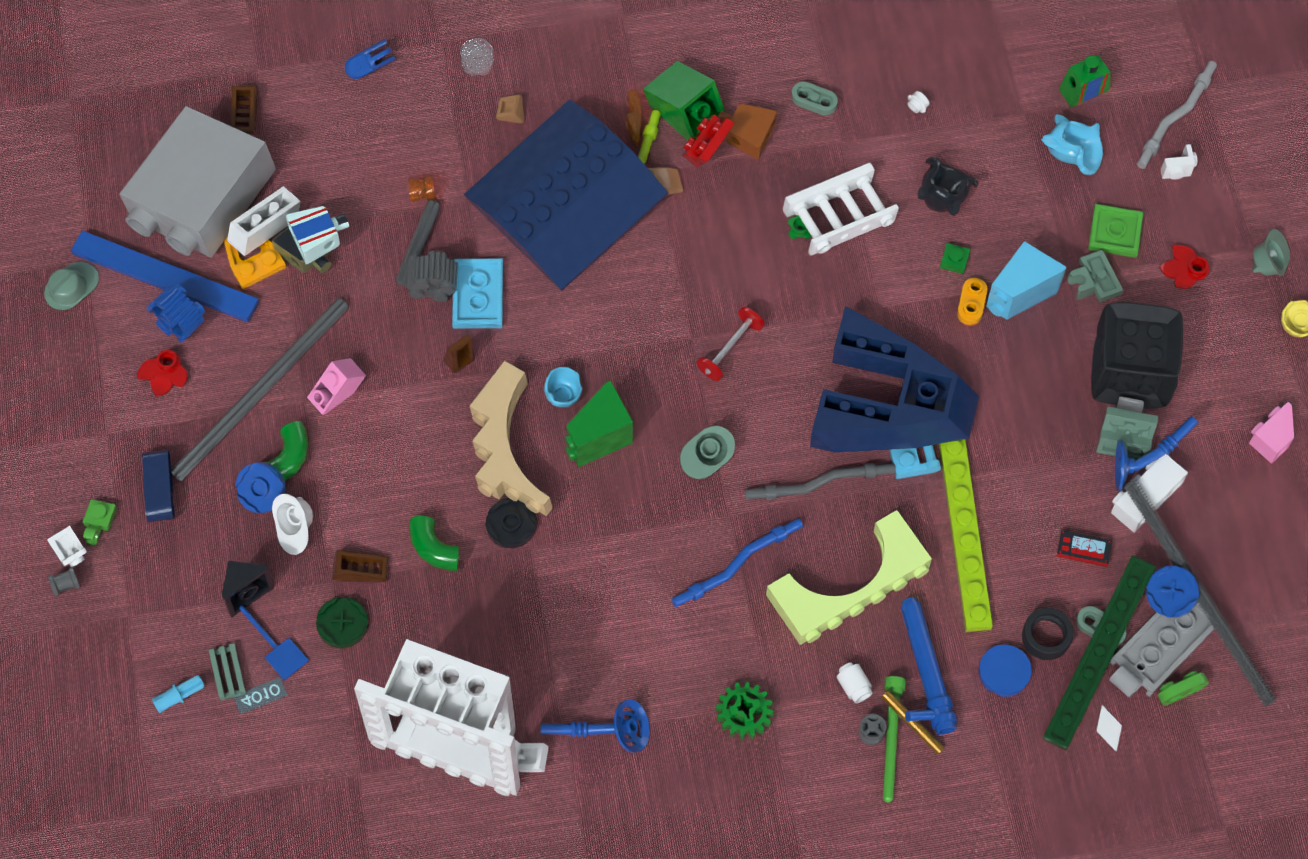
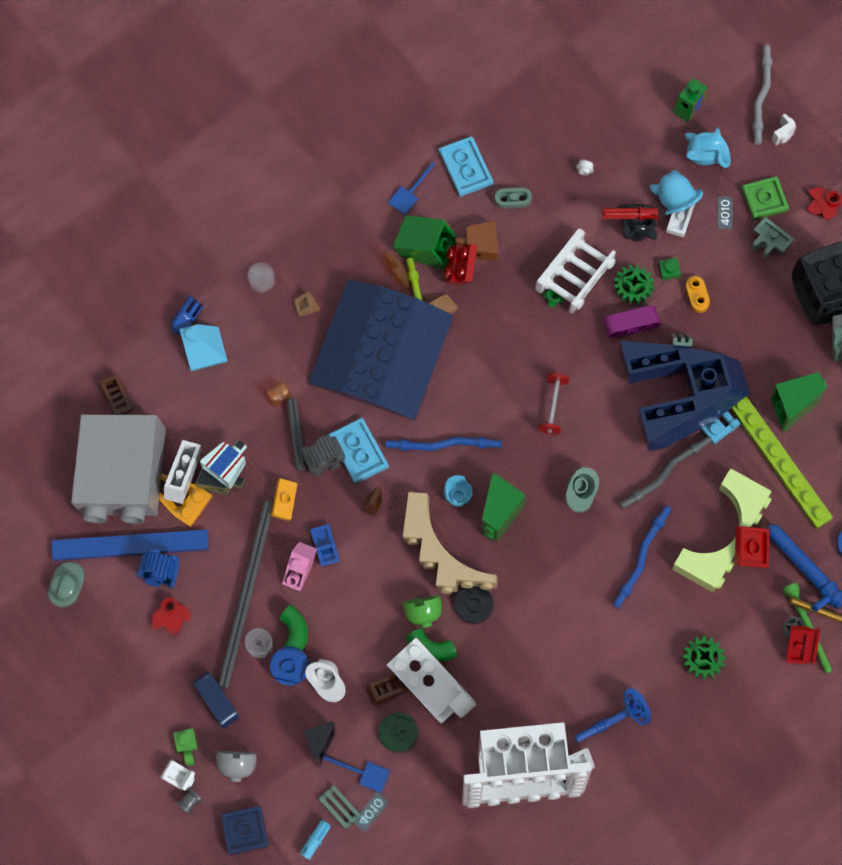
camera: 25 degrees left, 5 degrees up
white brick [837,662,873,703] -> none
medium azure slope [986,241,1066,320] -> none
none -> medium azure slope [180,324,228,371]
none -> light grey cylinder [216,751,257,782]
none -> dark blue plate [221,806,269,856]
none -> clear wheel [245,628,273,659]
none -> light orange plate [271,478,298,521]
none -> blue slope [310,524,340,567]
none -> blue bar [386,437,502,451]
none -> white hinge [387,637,477,724]
none -> blue piece [388,162,435,215]
none -> bright green cylinder [402,595,442,628]
none -> medium azure tile [438,136,494,197]
none -> red axle [602,206,658,221]
none -> magenta beam [603,305,661,338]
none -> green gear [614,264,654,305]
none -> medium azure hair [650,170,703,215]
none -> white plate [666,204,695,238]
none -> sand green tile [671,333,693,346]
none -> clear light blue sticker [718,197,733,229]
none -> red plate [735,526,770,568]
none -> green slope [770,372,827,432]
none -> red plate [785,625,820,665]

